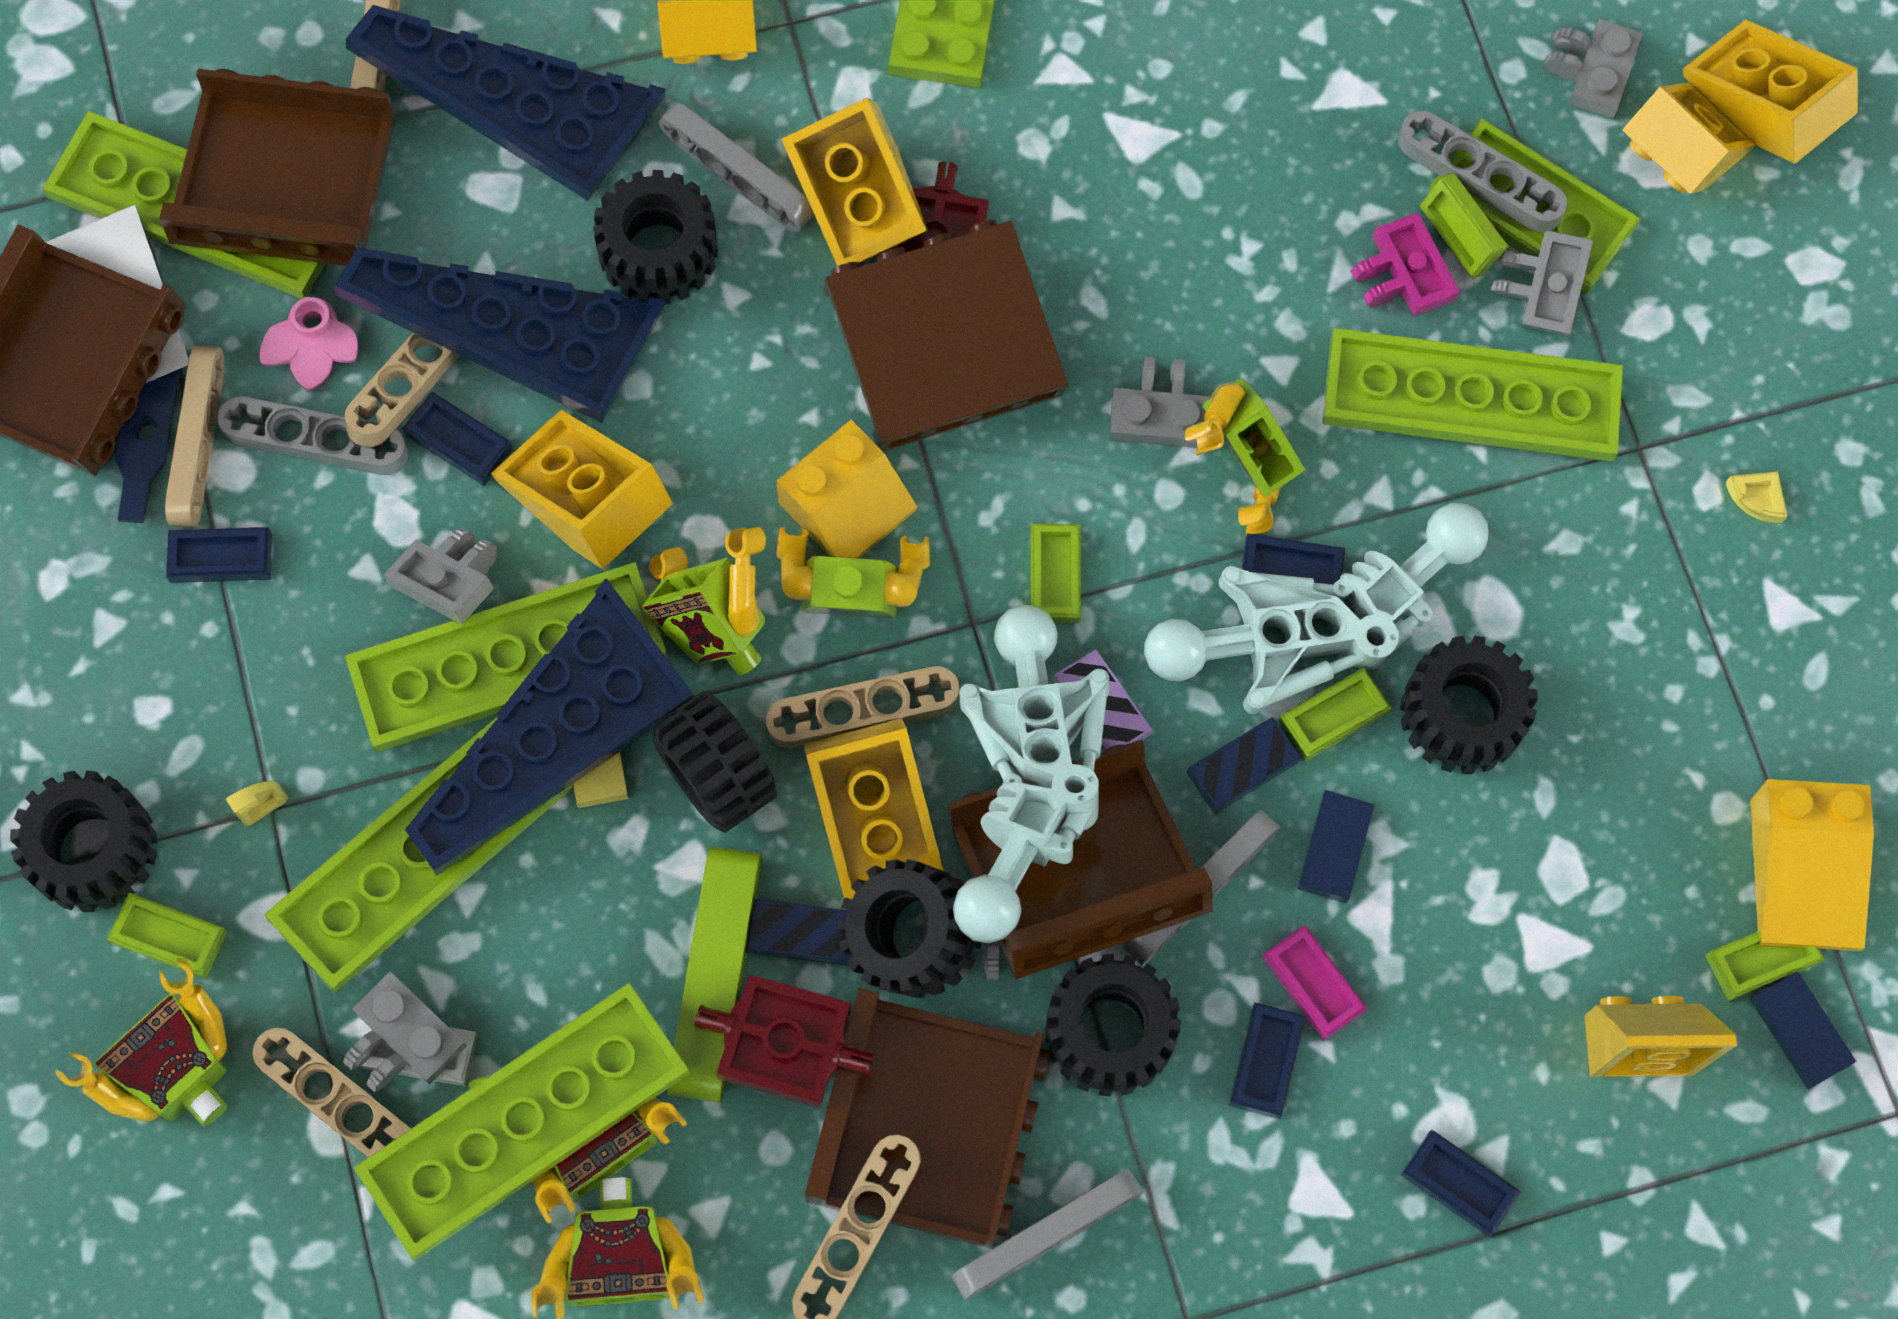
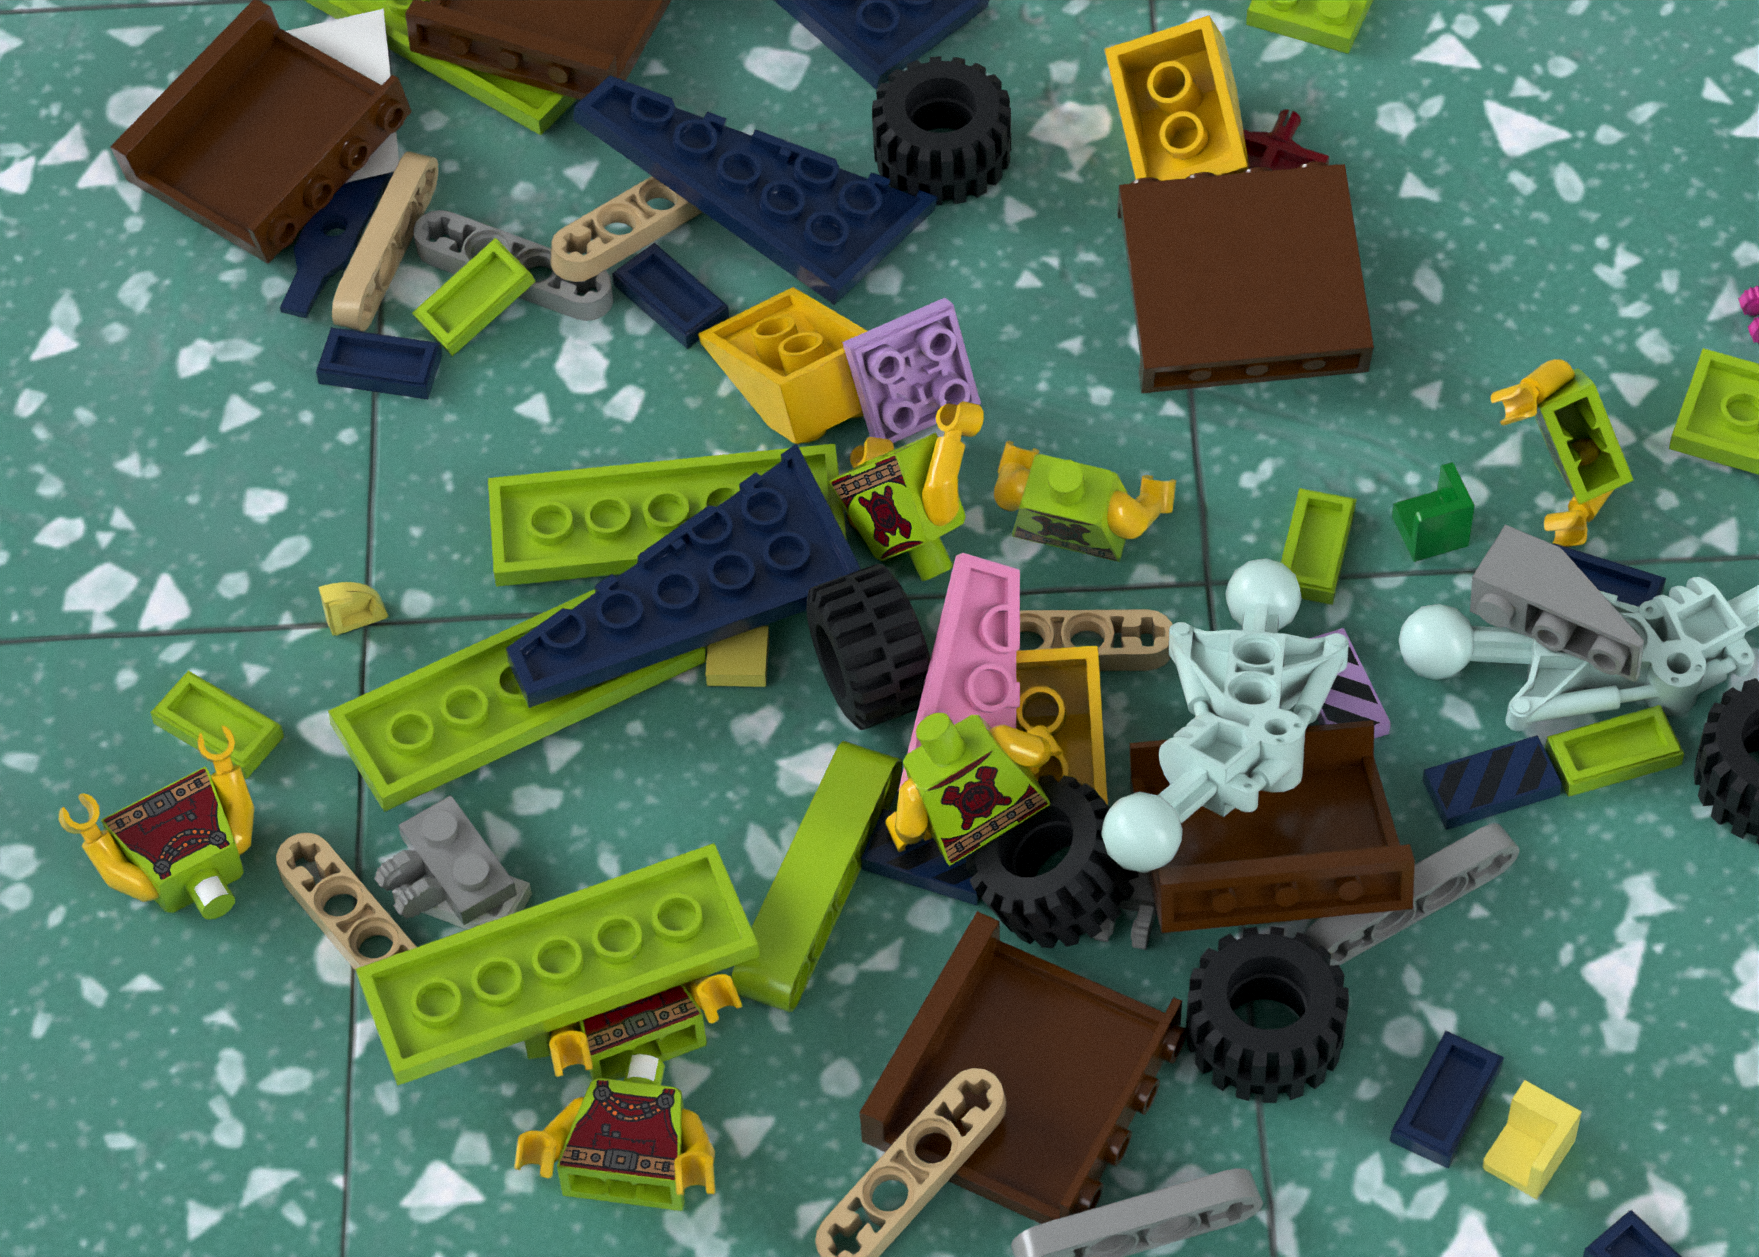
camera: 20 degrees right, 15 degrees down
black tyre [10,770,158,912] -> none
bright pink plate [259,297,358,391] -> none
light grey hinge [384,528,498,625] -> none
light grey beam [659,103,814,232] -> none
dark red plate [694,974,875,1108] -> none
yellow slope [776,420,917,559] -> none
light grey hinge [1109,356,1210,448] -> none
dark pink tile [1262,925,1368,1041] -> none
dark blue tile [1297,790,1375,904] -> none
none -> lime tile [412,238,536,357]
none -> lavender tile [842,298,981,443]
none -> torso [885,712,1063,866]
none -> bright pink wing [898,553,1020,792]
none -> green panel [1392,462,1475,562]
none -> light grey slope [1470,525,1644,682]
none -> light yellow panel [1483,1080,1582,1199]

